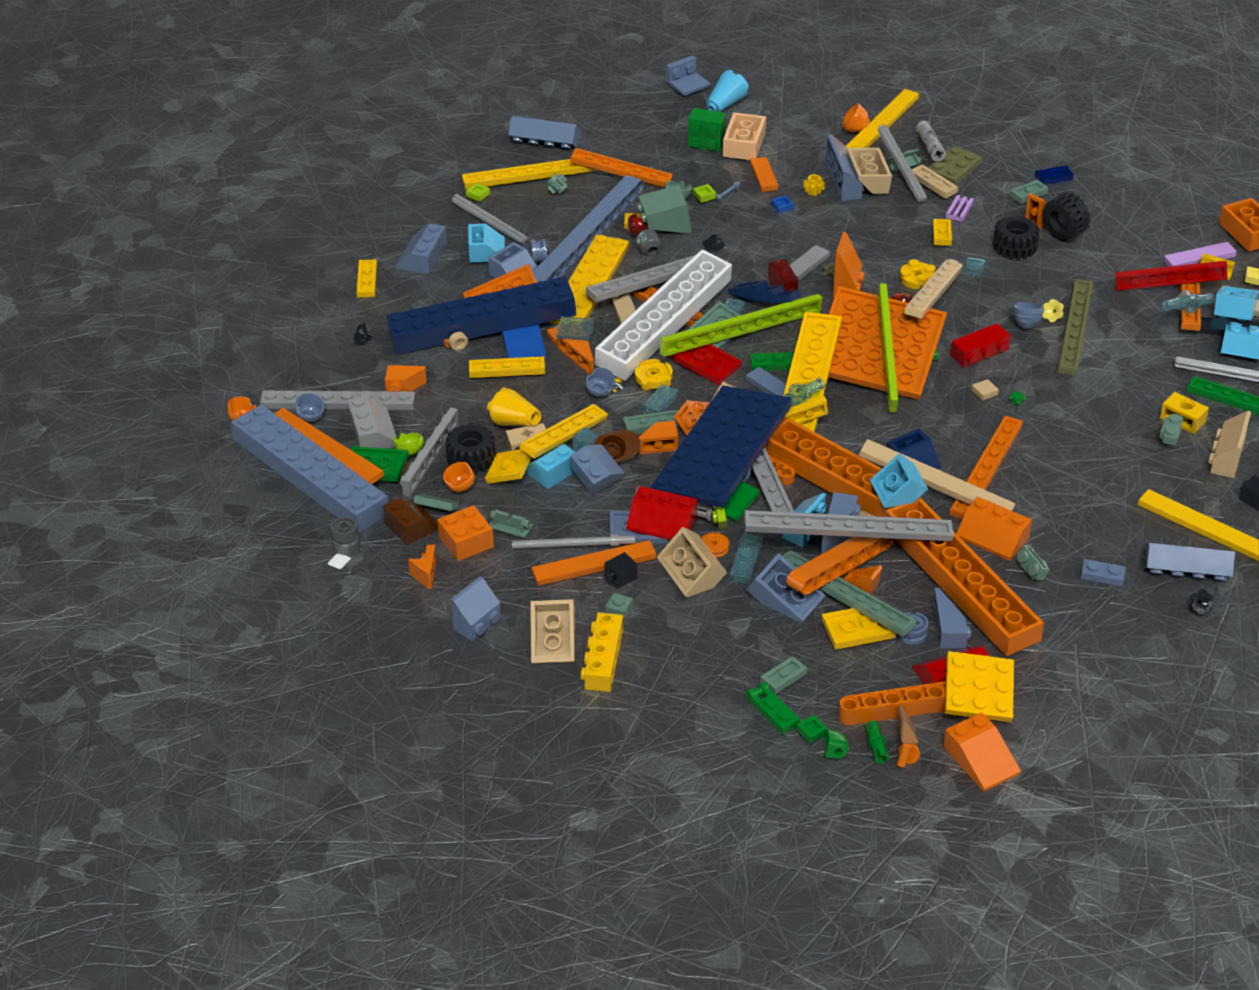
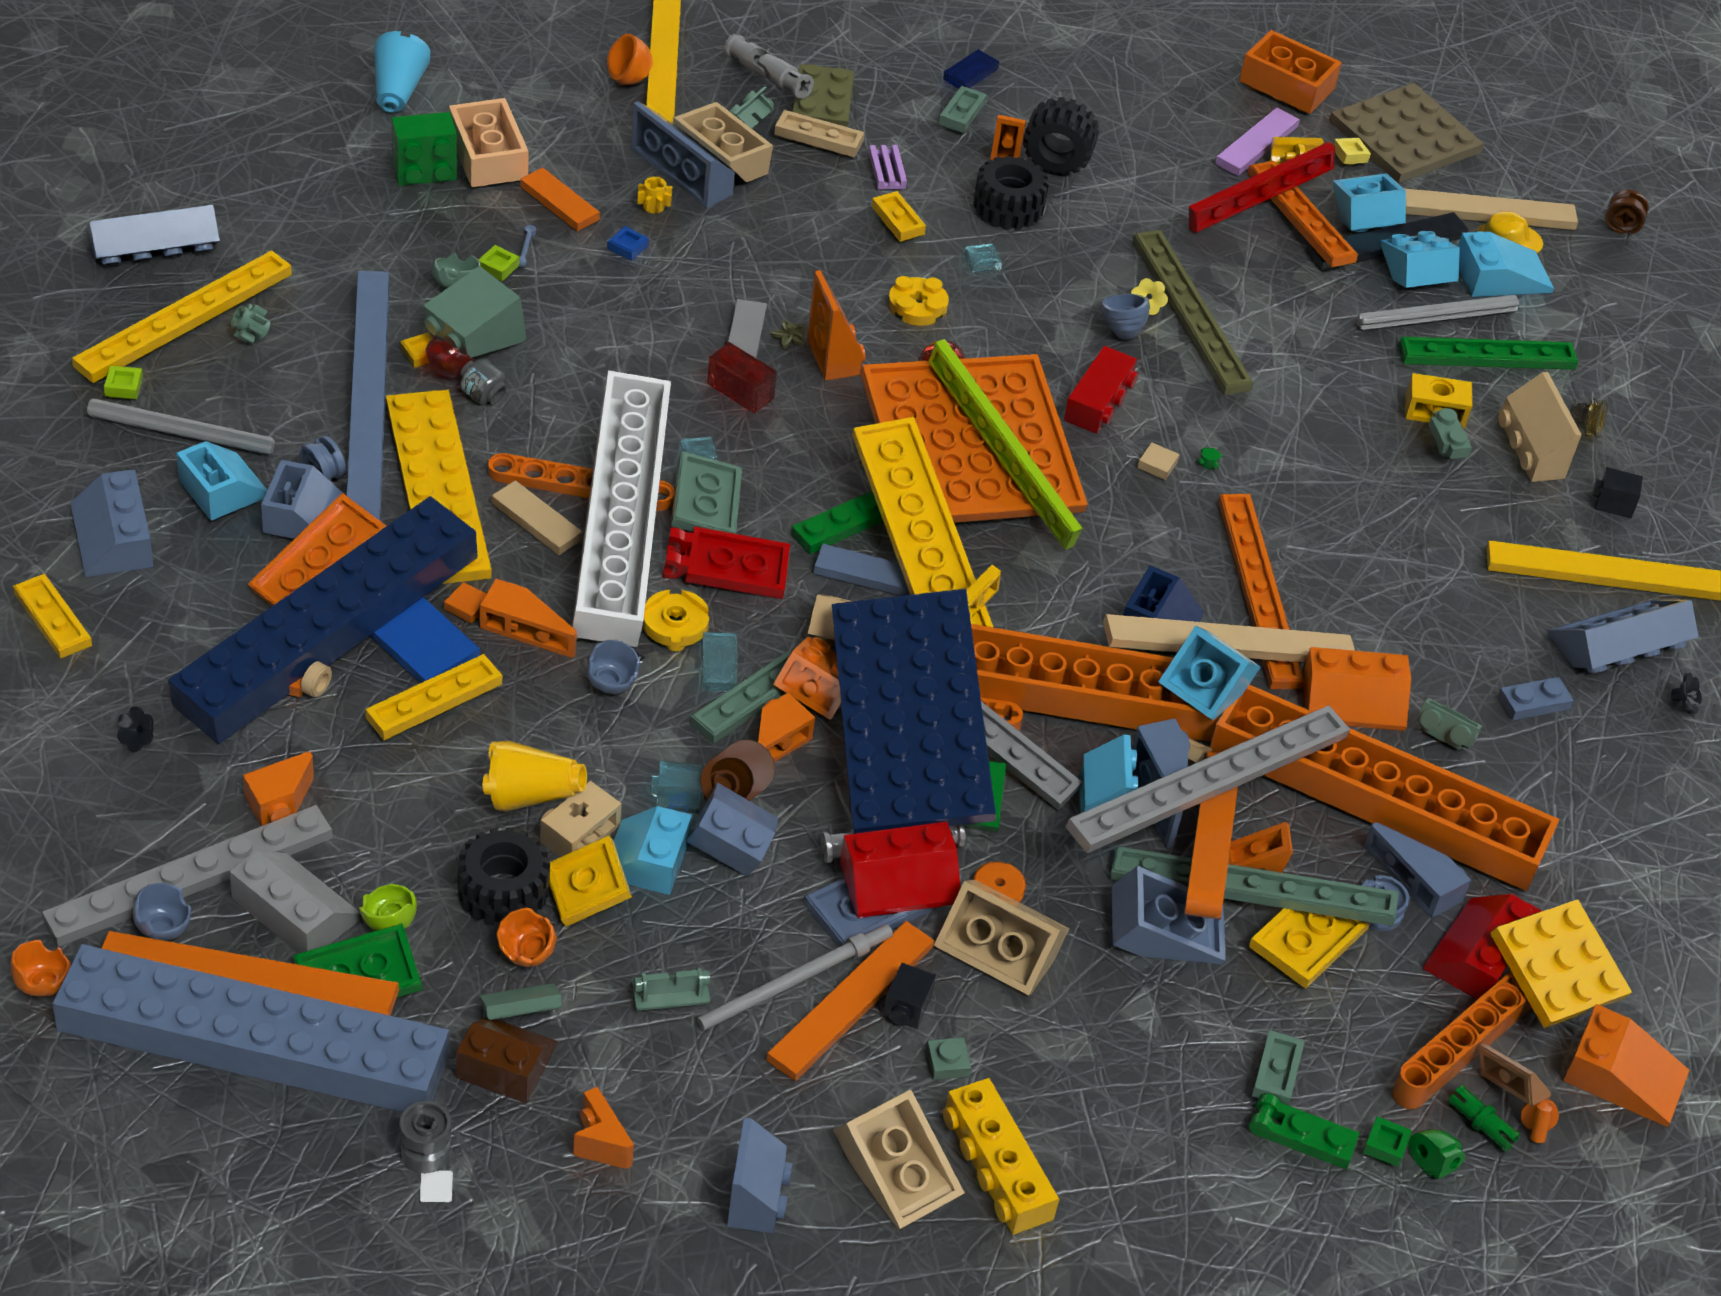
camera: 40 degrees left, 5 degrees up
light grey plate [400,407,459,497] -> none
orange brick [437,505,494,561] -> none
yellow tile [520,404,608,459] -> none
clear light blue piece [556,316,594,341] -> none
orange tile [570,148,673,187] -> none
light grey plate [586,255,696,302] -> none
lime plate [660,294,823,357] -> none
sand blue bracket [666,55,710,96] -> none
black plant [703,234,725,252] -> none
lime plate [712,506,727,530] -> none
dark blue slope [728,280,801,303] -> none
clear light blue plate [729,533,763,584] -> none
clear light blue pin [784,377,825,407] -> none
light grey axle [878,124,927,203] -> none
tan plate [904,259,963,319] -> none
clear light blue pin [1161,290,1215,314] -> none

